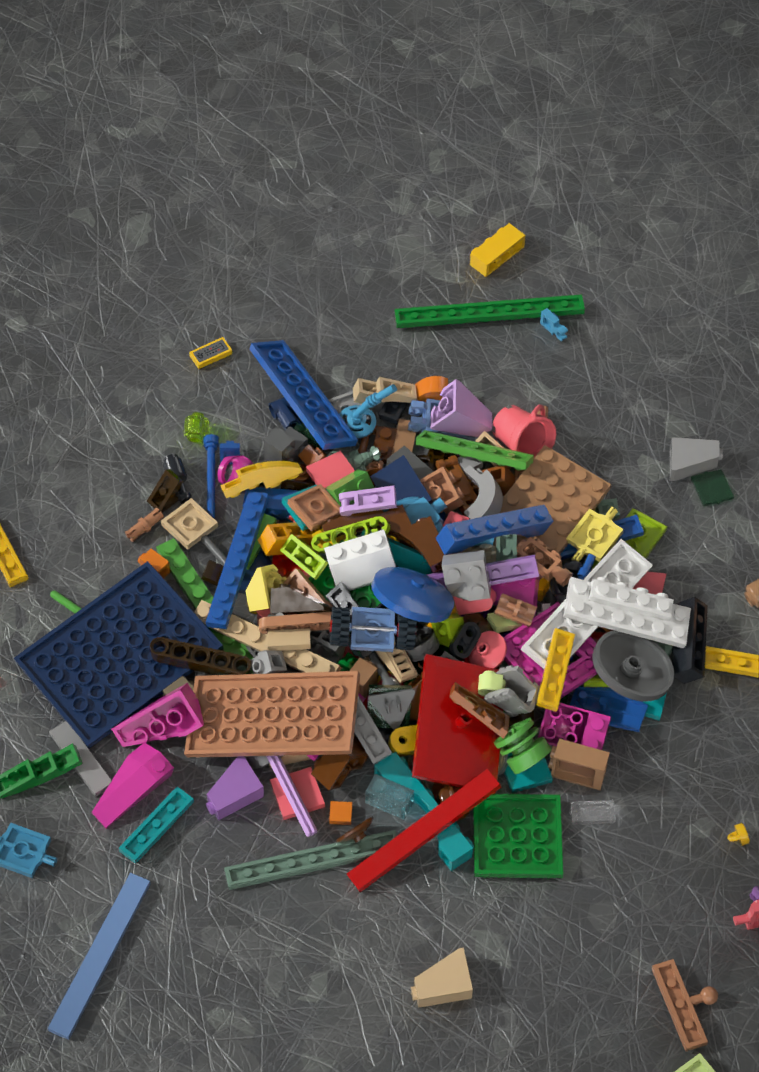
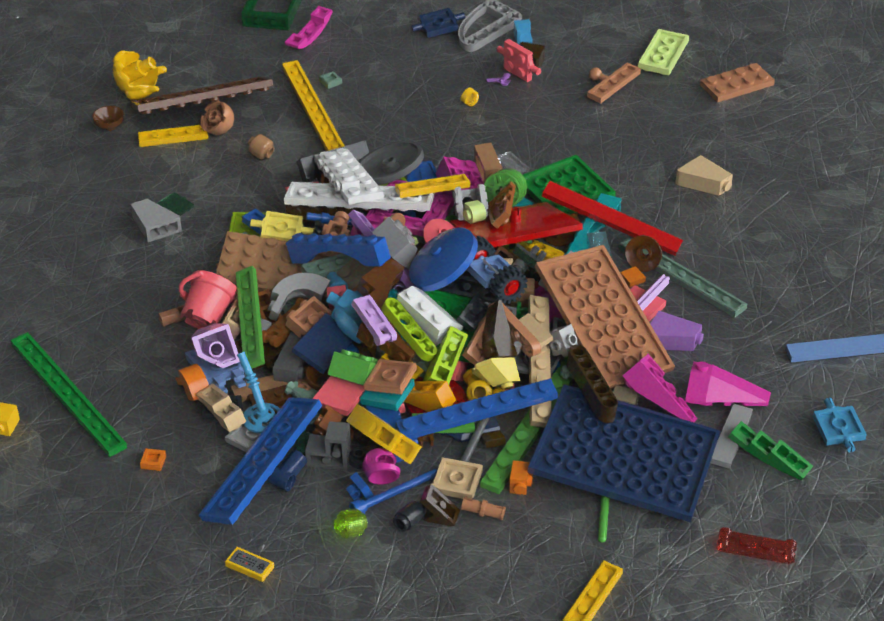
camera: 120 degrees left, 15 degrees down
teal plate [119,786,194,864] -> none
dark azure plate [540,308,568,341] -> none
none -> orange tile [140,448,166,471]

